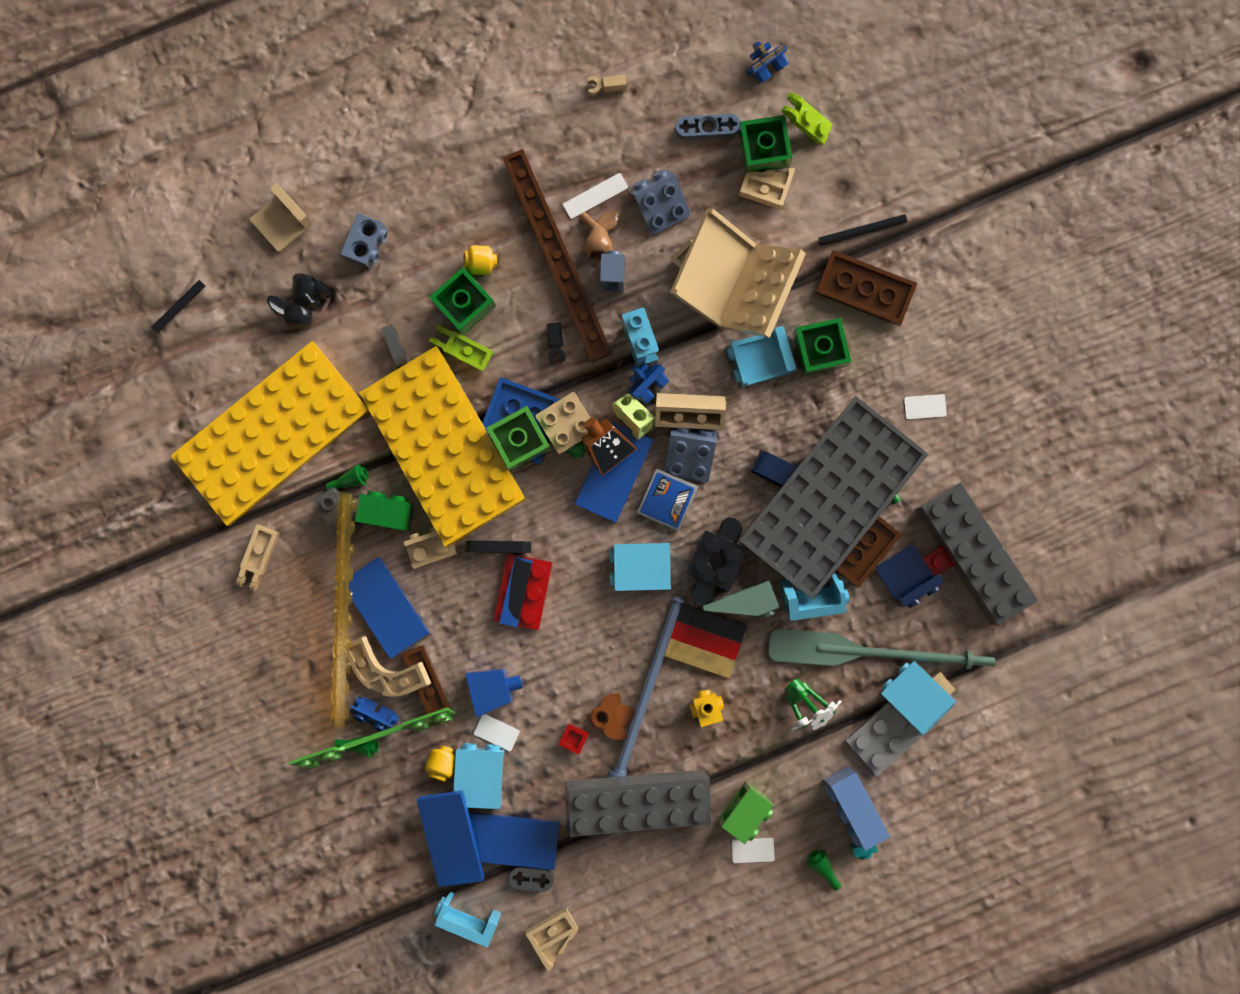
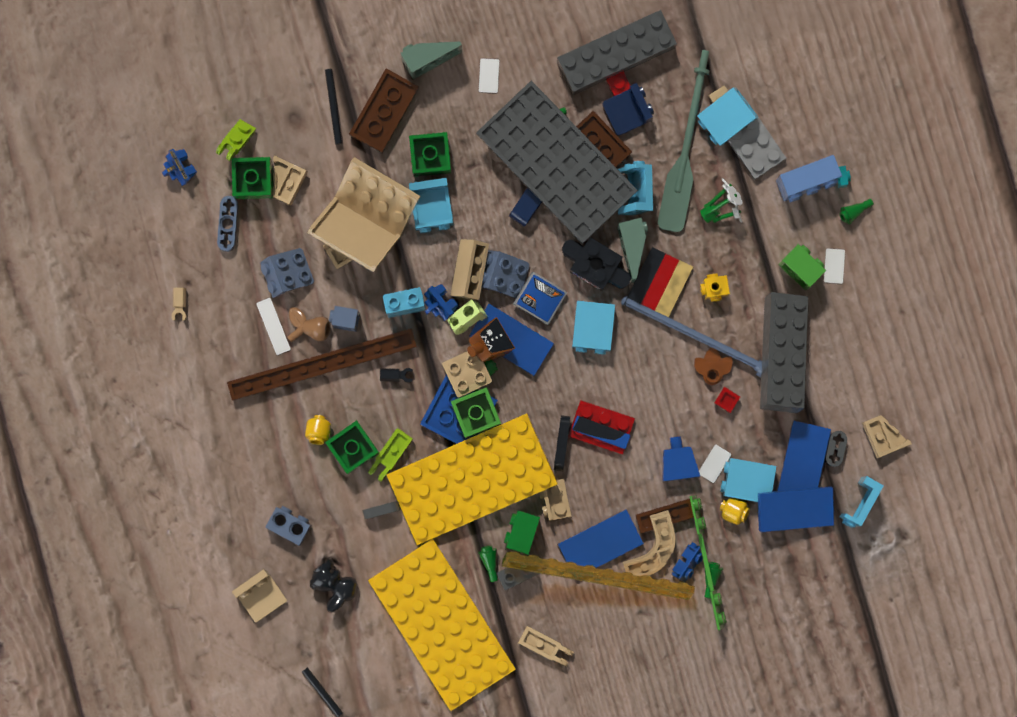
camera: 90 degrees left, 0 degrees up
none -> sand green slope [400,41,462,80]

